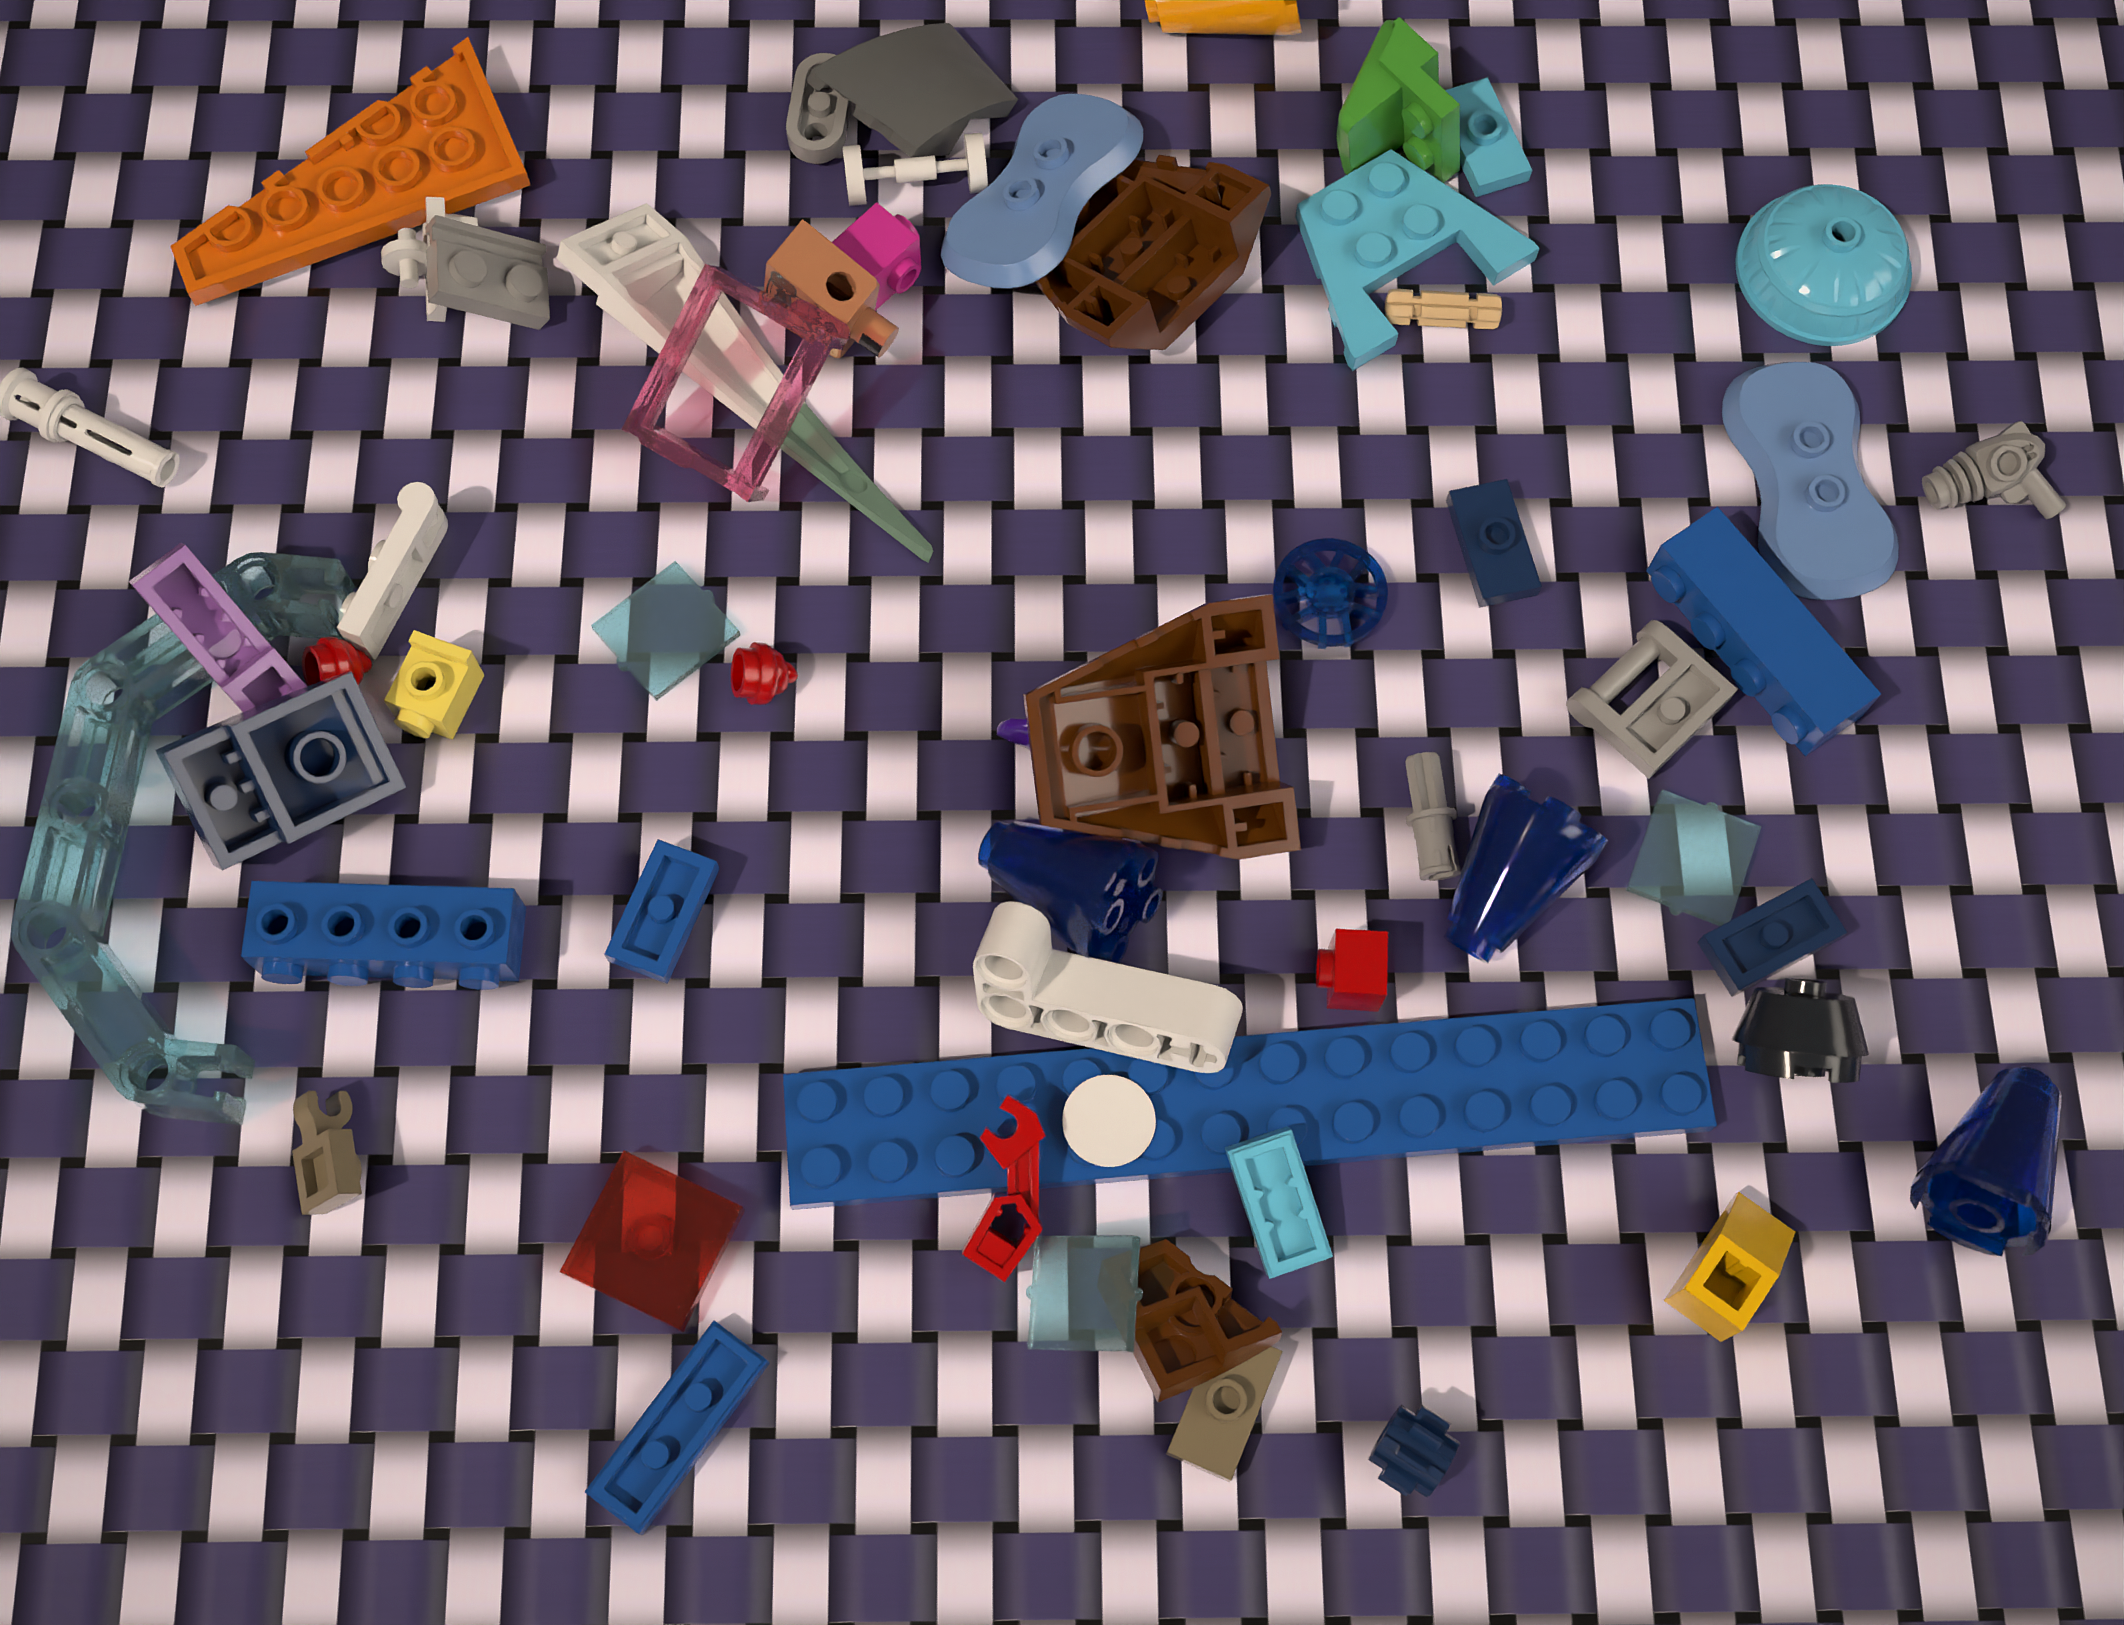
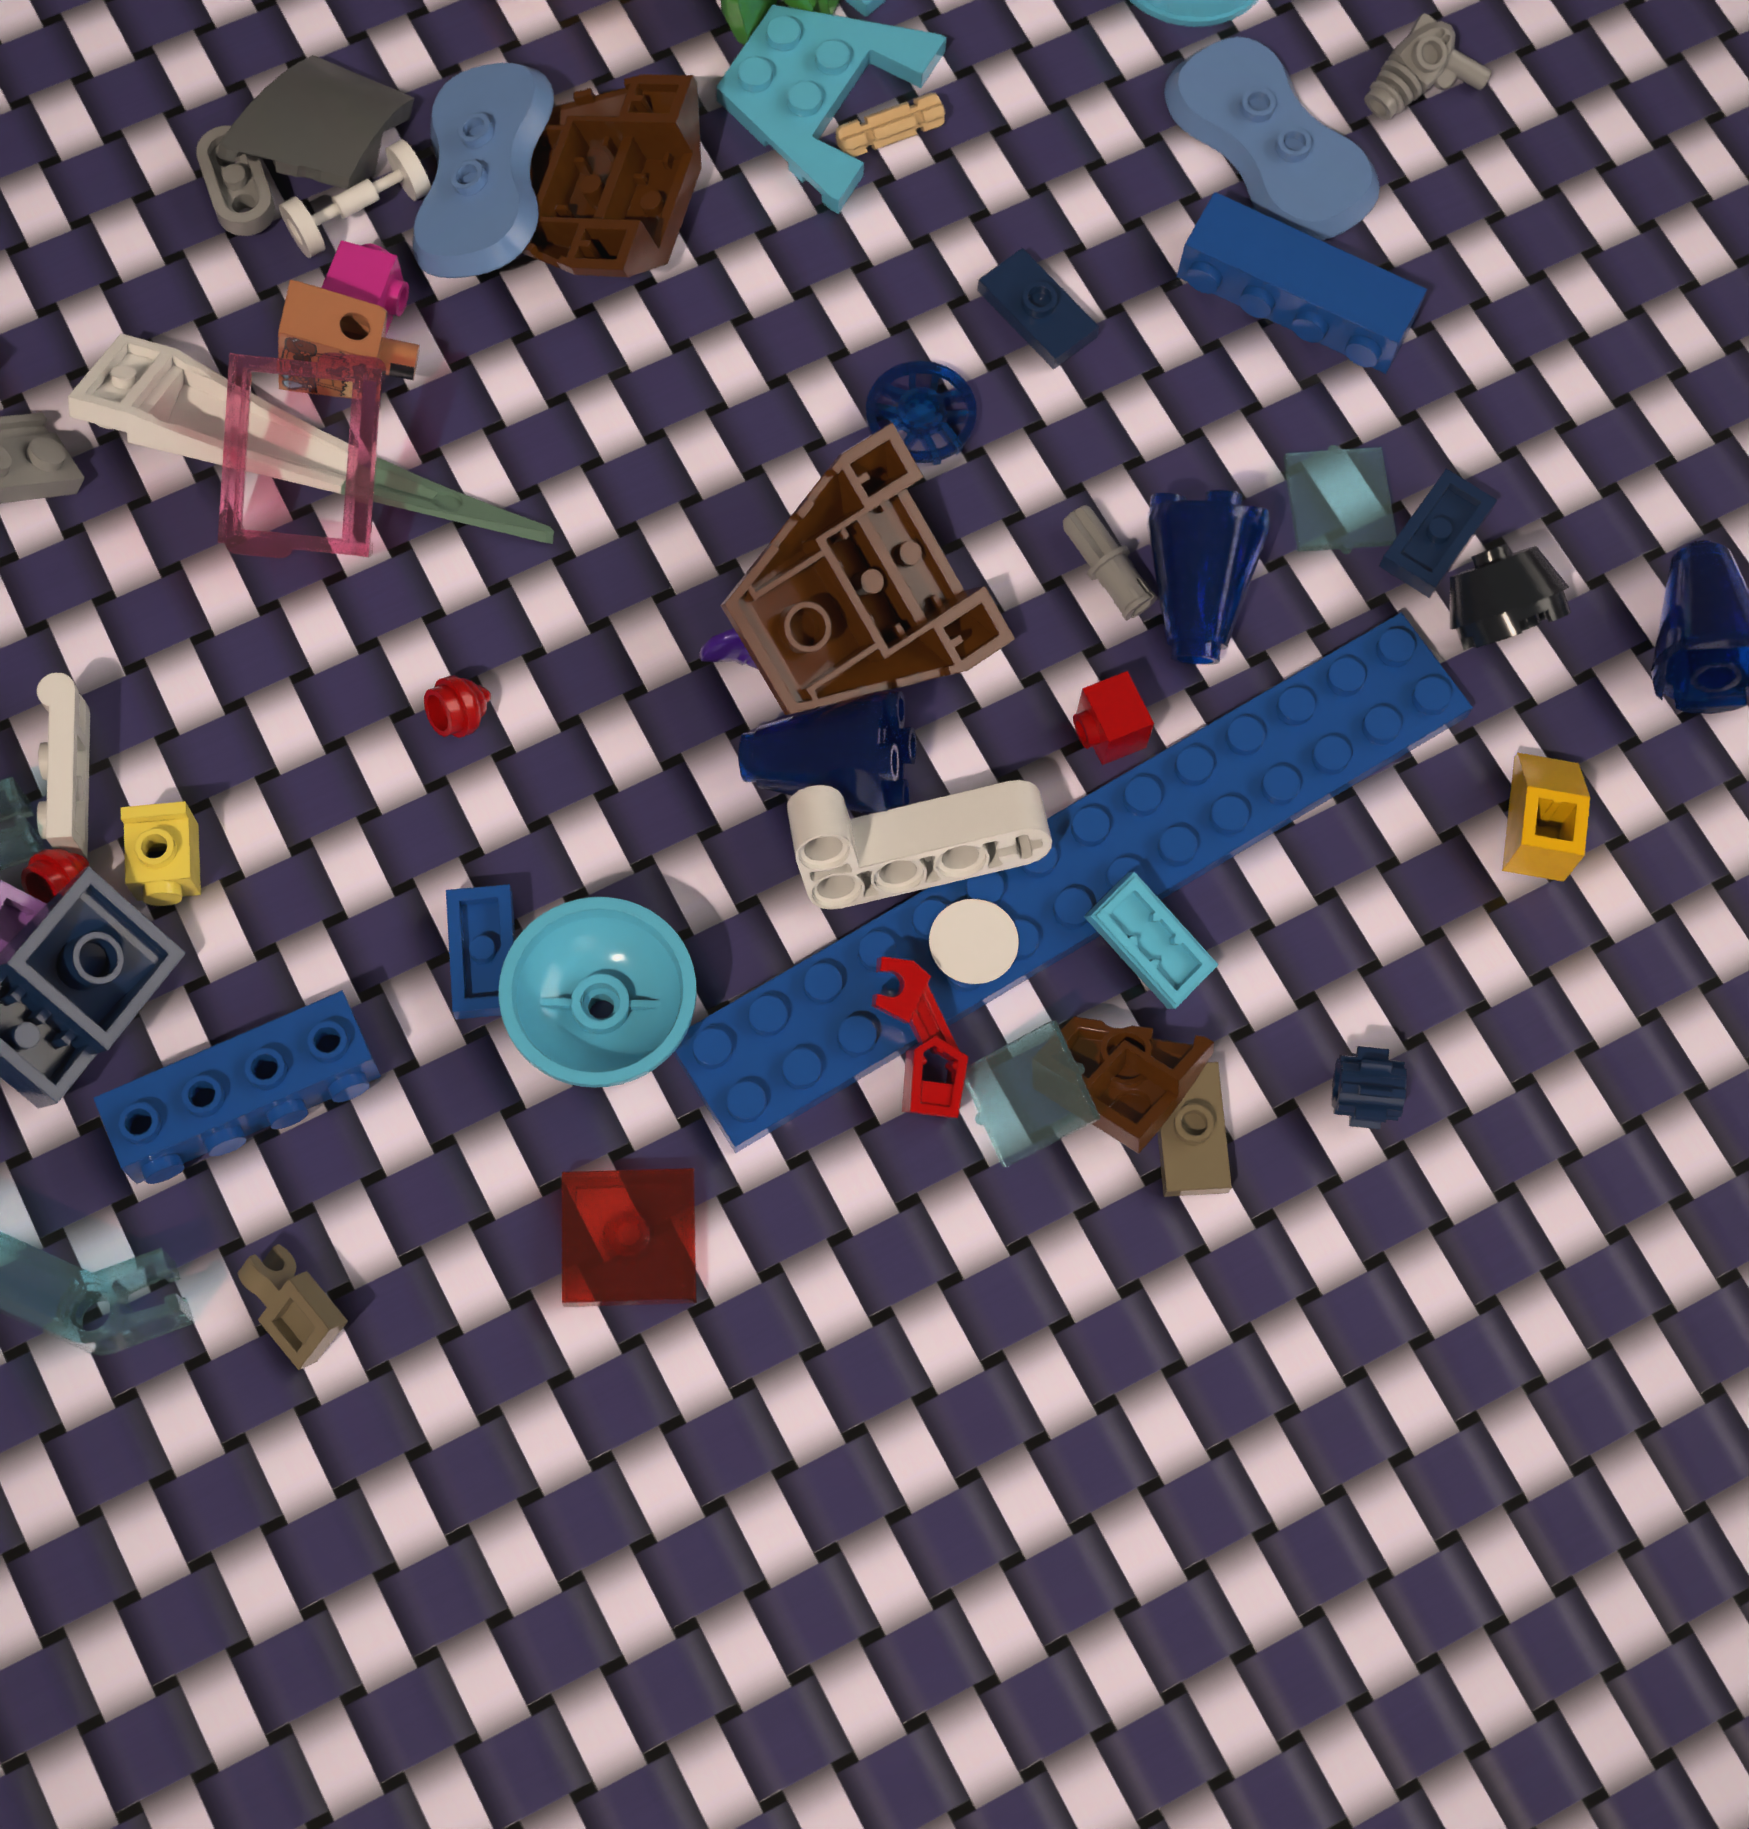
camera: 30 degrees left, 0 degrees up
blue tile [585,1320,770,1535] -> none
clear light blue piece [591,561,740,701] -> none
light grey plate [1566,620,1738,779] -> none
none -> medium azure hat [499,897,697,1088]

